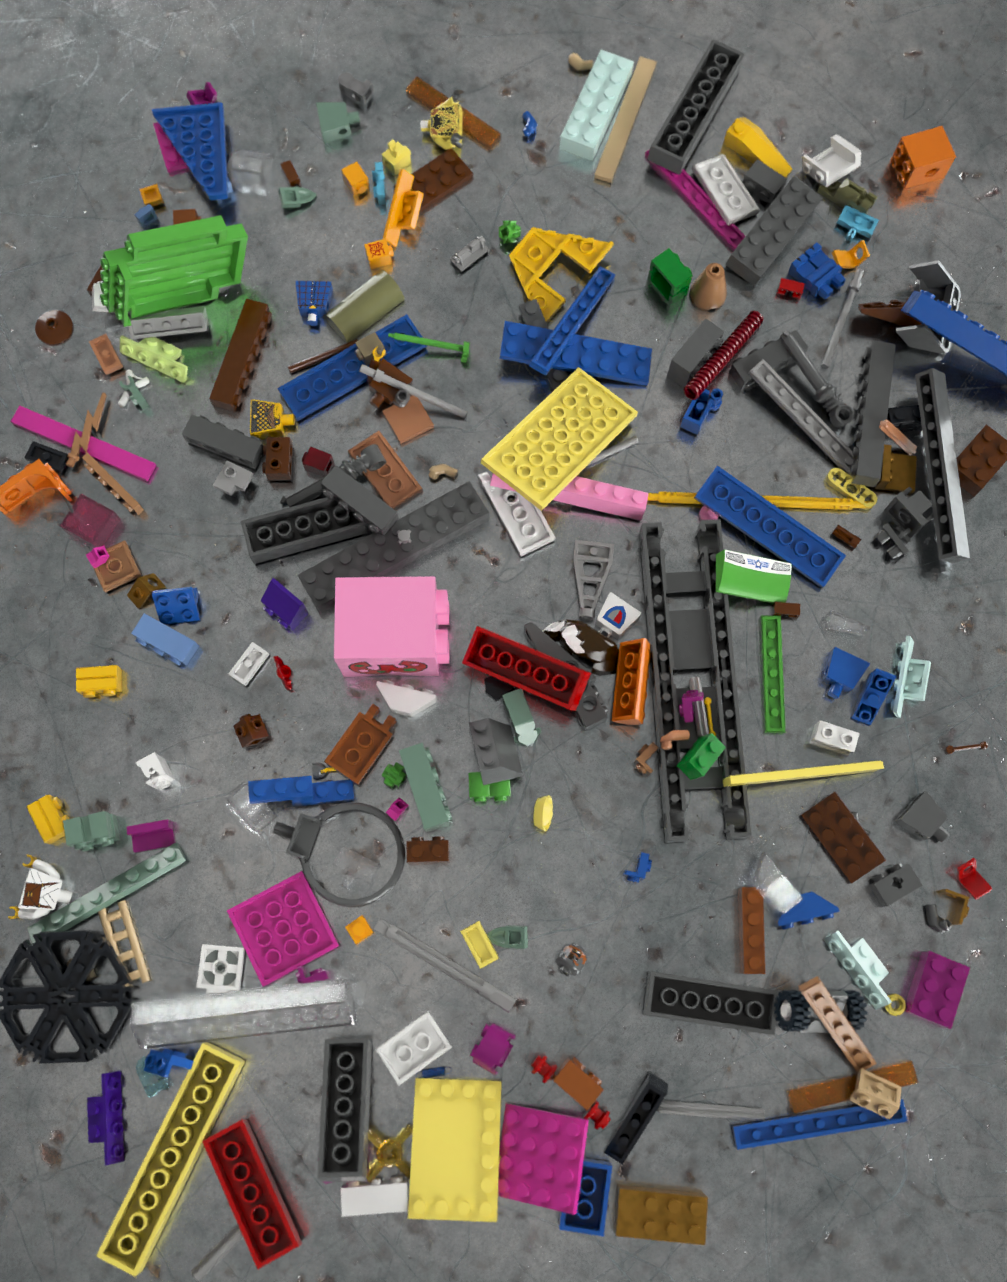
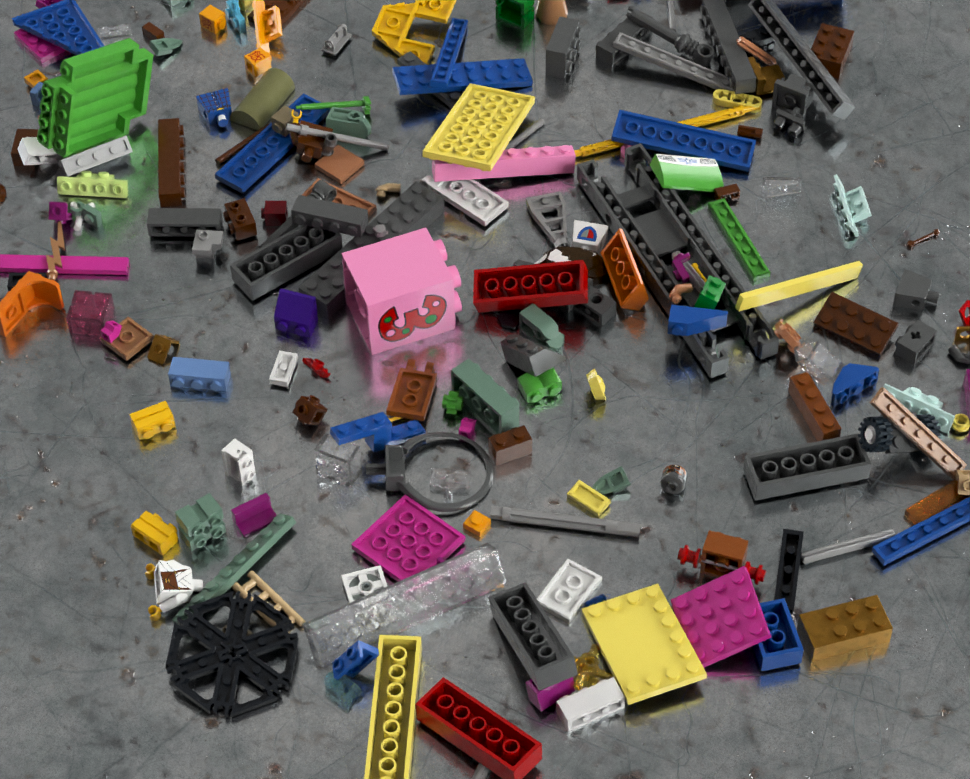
camera: 20 degrees left, 25 degrees down
medium nougat plate [82,452,144,515] -> none
dark purple bracket [87,1071,124,1165] -> none
nougat plate [89,334,123,375] -> none
blue bracket [152,587,200,624] -> none
torso [250,400,295,440] -> none
white slope [376,680,437,717] -> none
magenta brick [470,1023,516,1076] -> none
bright green gear [499,220,521,243] -> none
blue bracket [623,852,652,883] -> none
medium nougat bracket [634,742,659,776] -> none
blue hinge [680,388,723,435] -> none
dark red piece [683,311,764,400] -> none
white hinge [809,720,860,756] -> none
blue torso [823,647,870,699] -> none
blue slope [852,668,896,725] -> none
none -> magenta bracket [48,202,72,224]
none -> sand green piece [326,107,371,139]
none -> blue slope [668,305,728,336]
none -> nougat plate [774,319,806,354]

